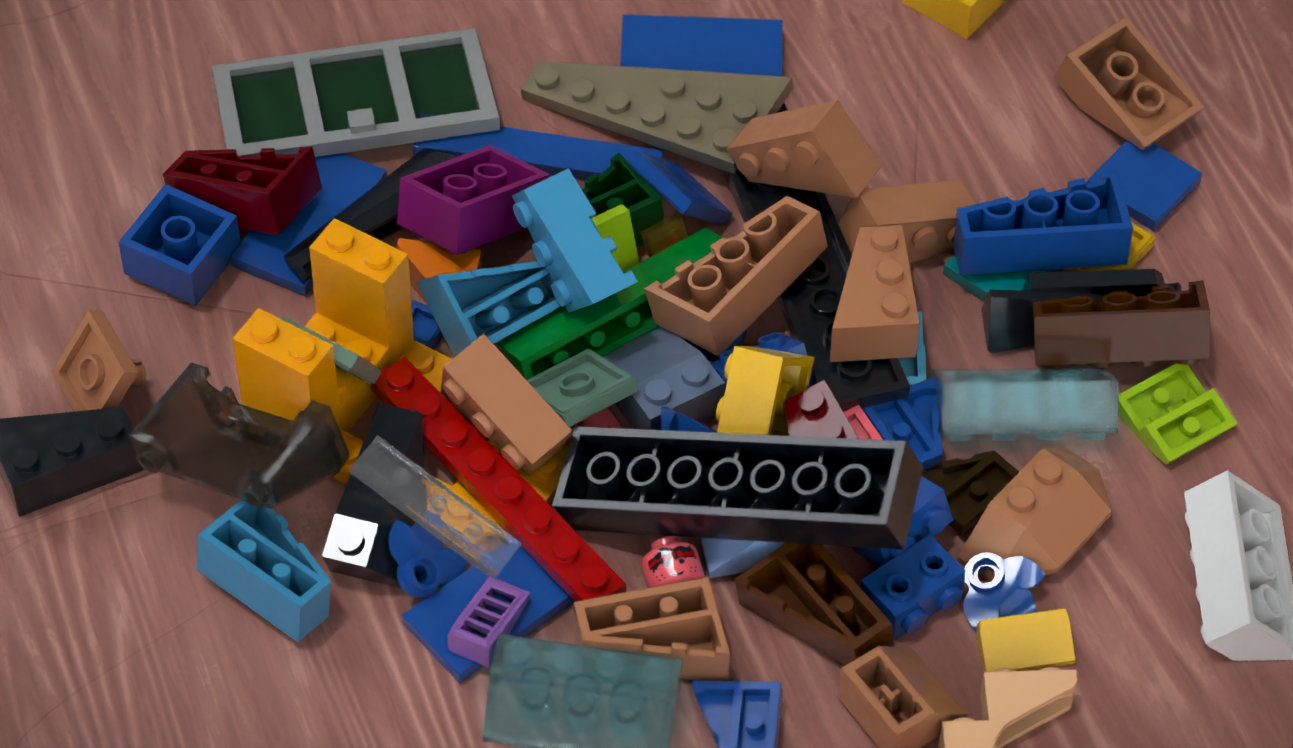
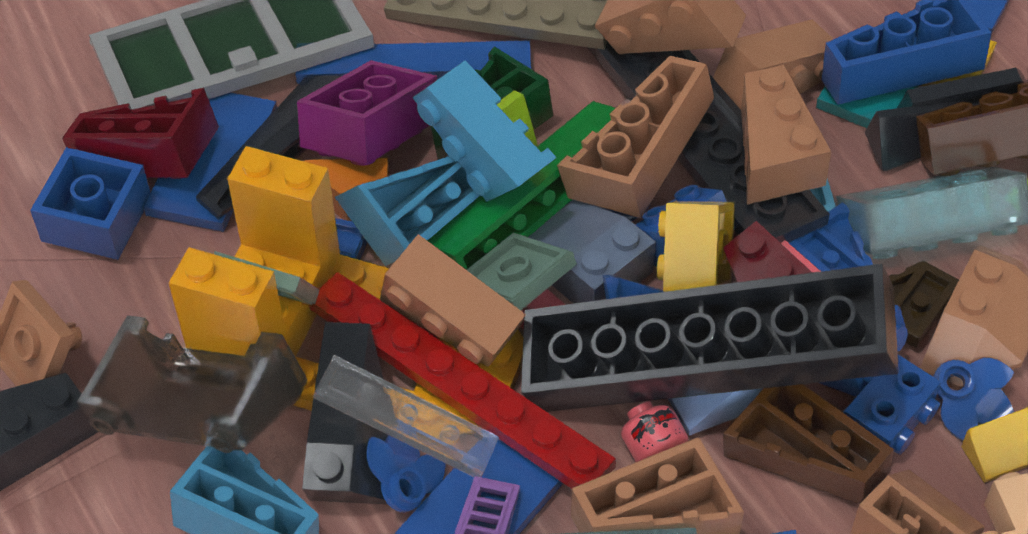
camera: 10 degrees left, 0 degrees up
blue tile [630,151,733,225] -> none
clear yellow tile [640,214,689,258] -> none

